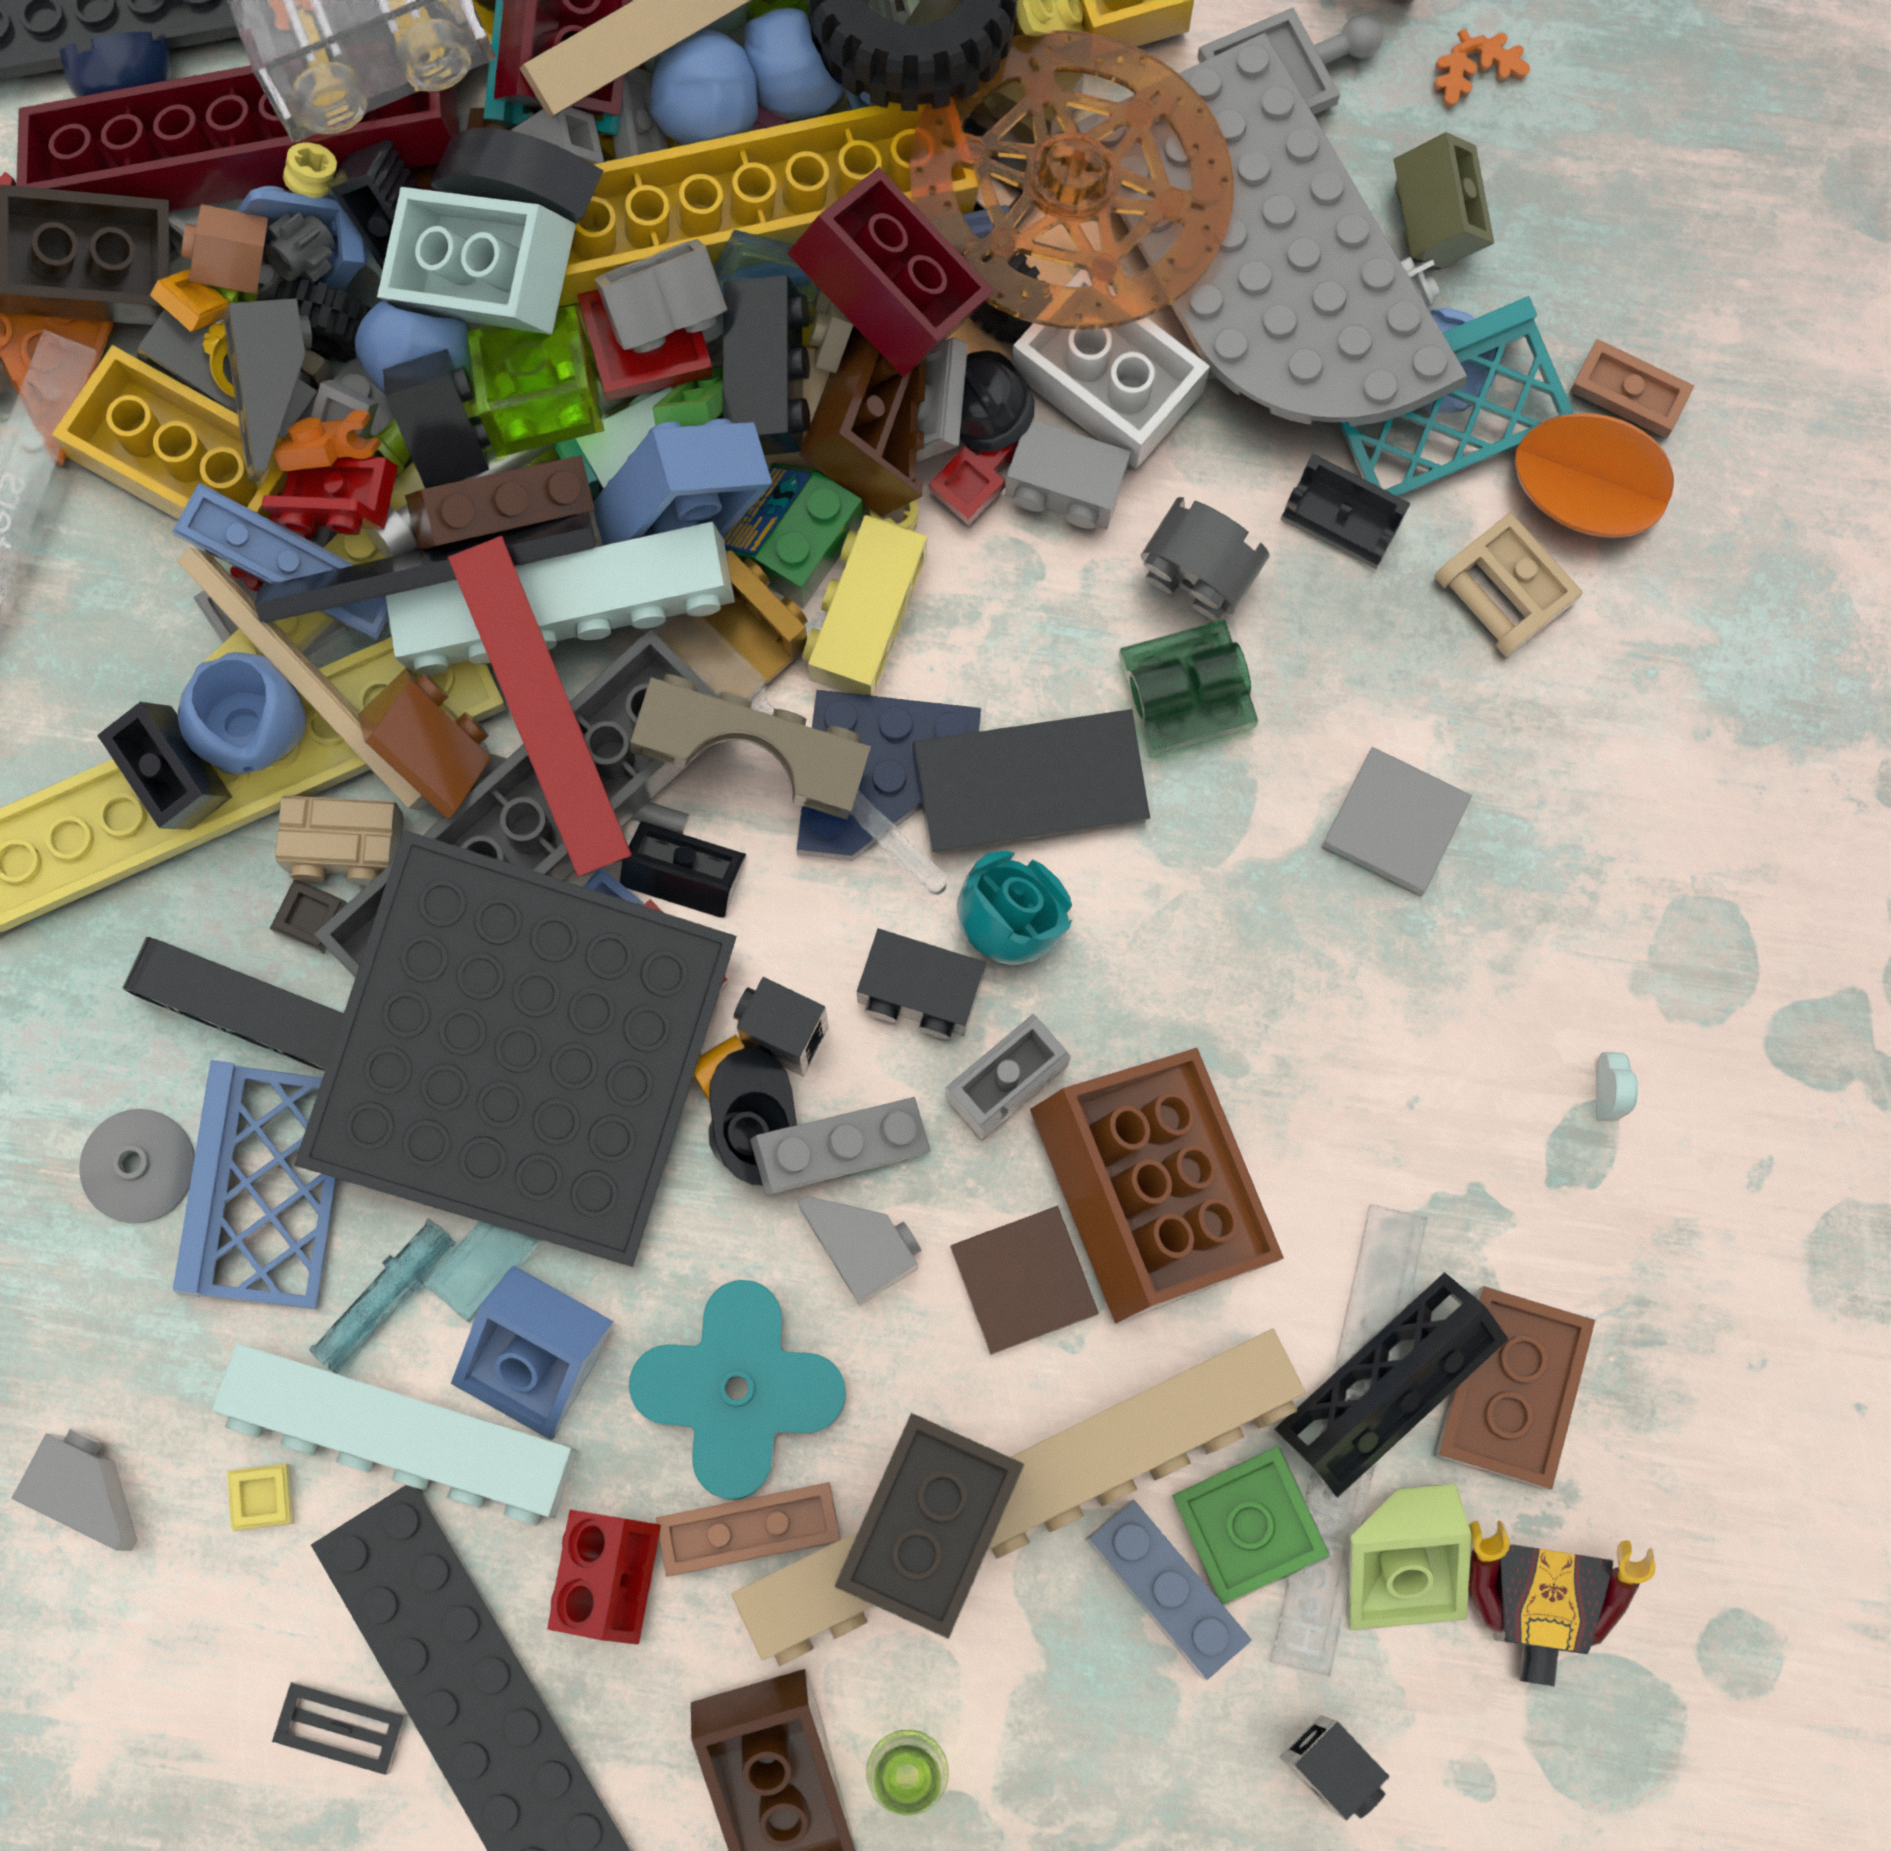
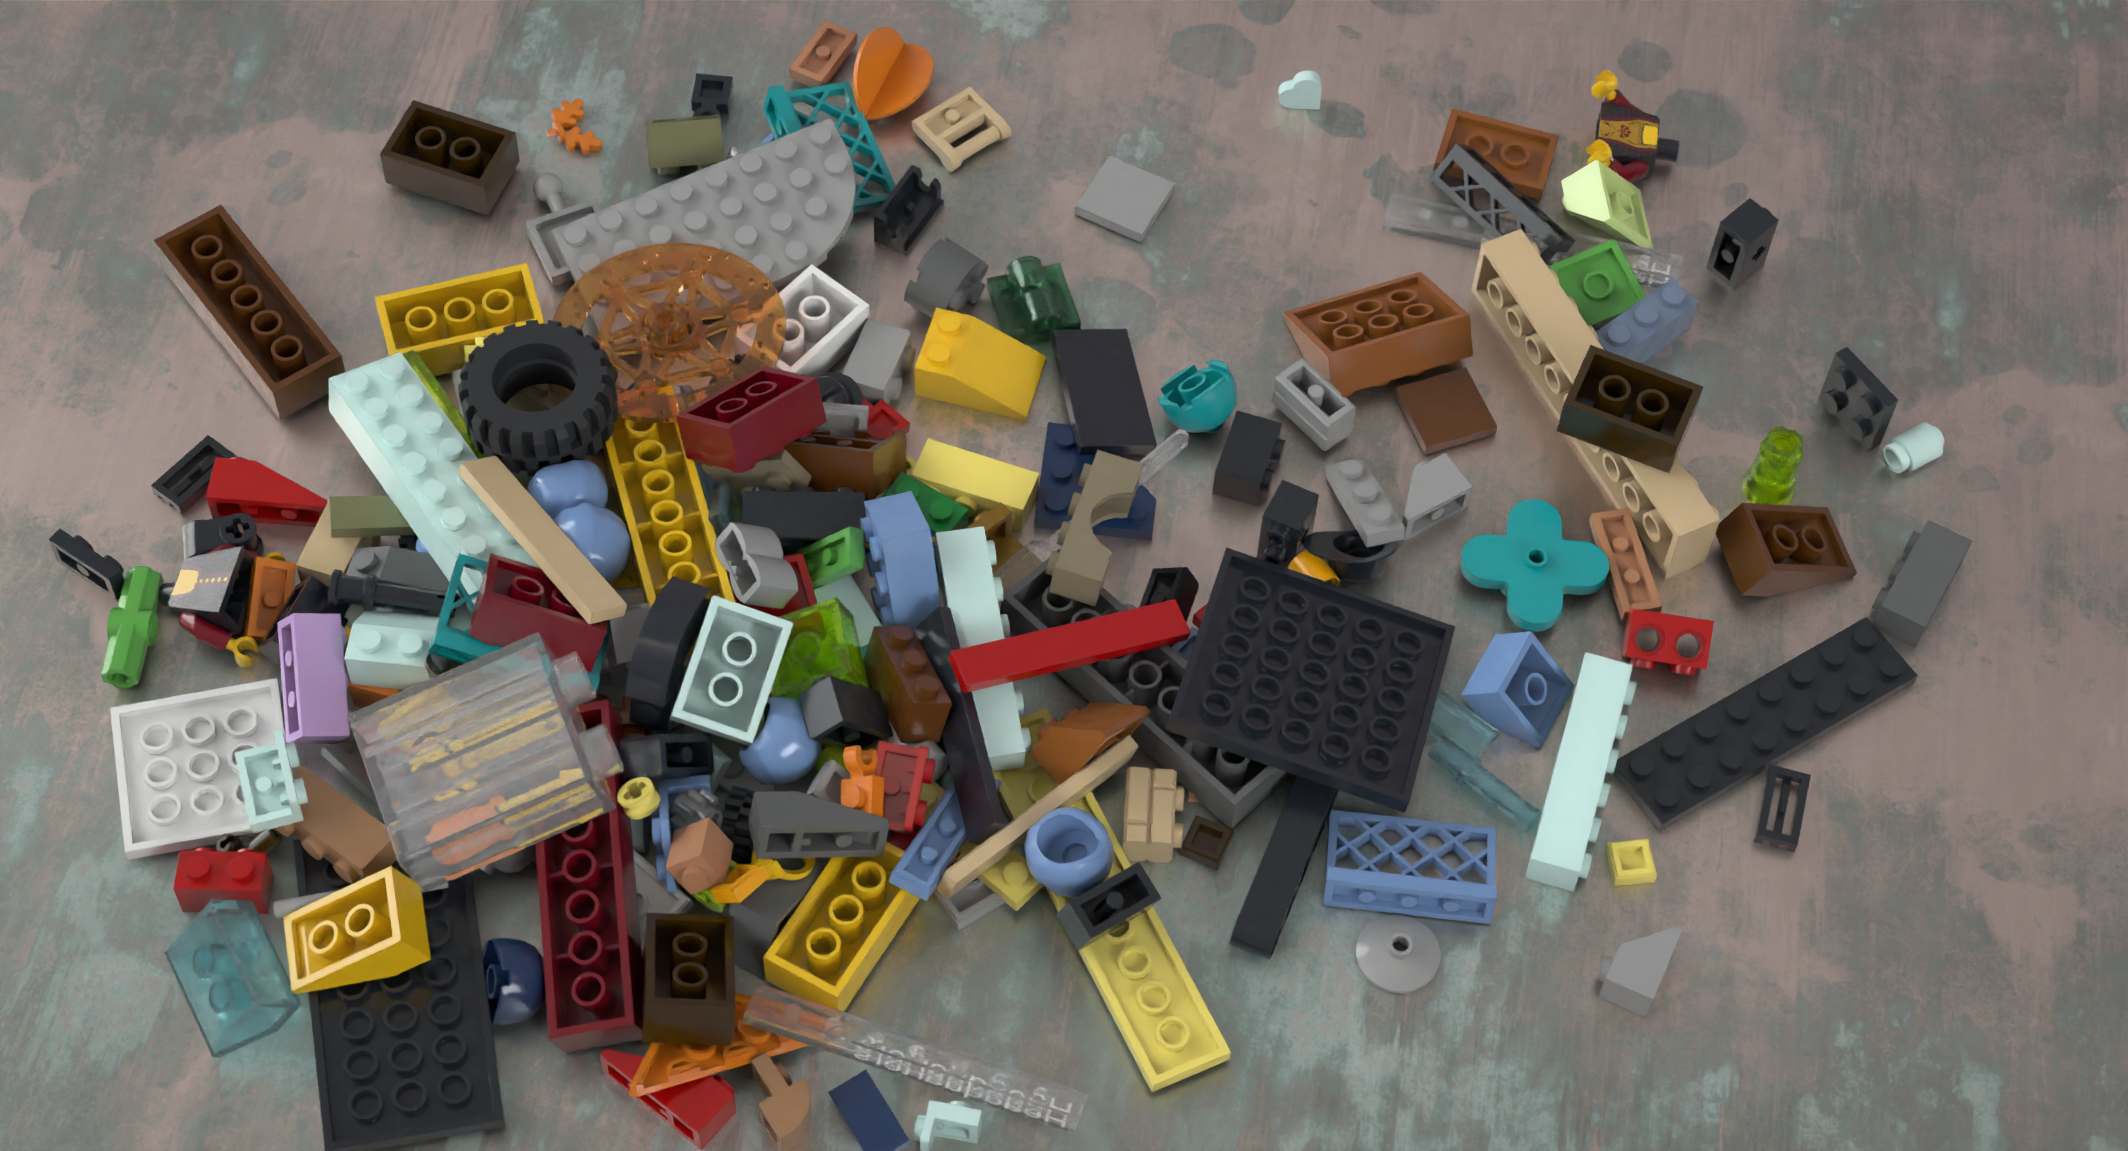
camera: 90 degrees left, 20 degrees down
none -> black plate [691,73,733,128]
none -> yellow slope [915,308,1047,421]

